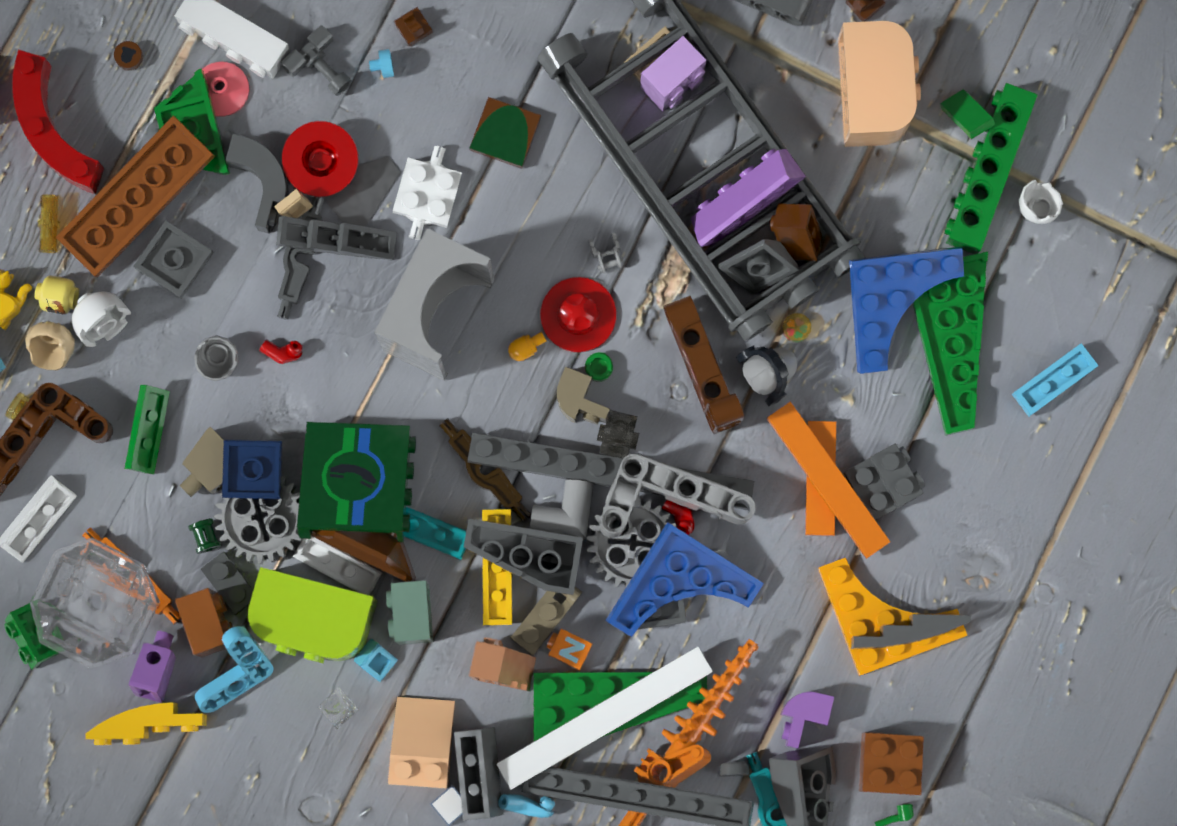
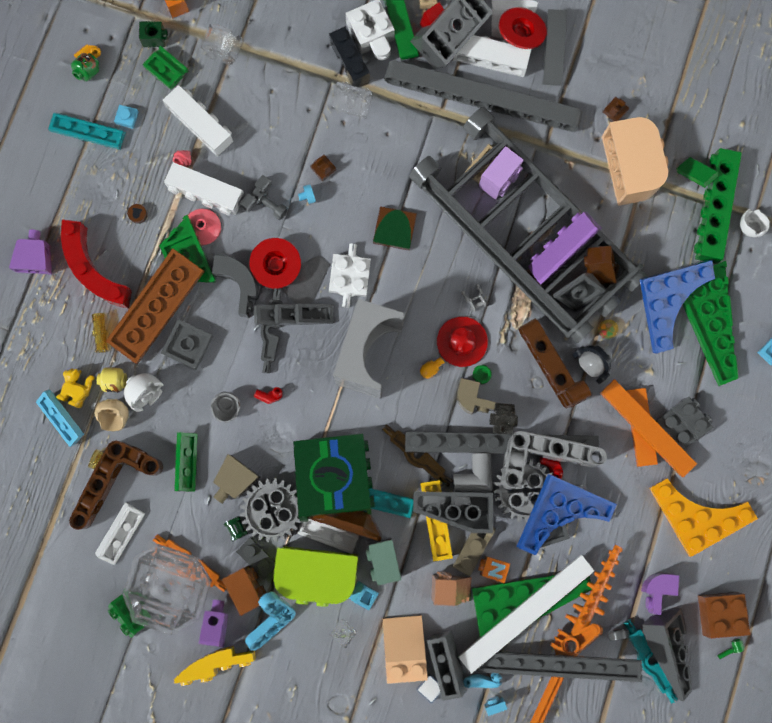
camera: 10 degrees left, 0 degrees up
dark blue tile [222,440,282,499] -> none
tan tile [274,189,313,219] -> none
dark grey slope [851,614,971,649] -> none

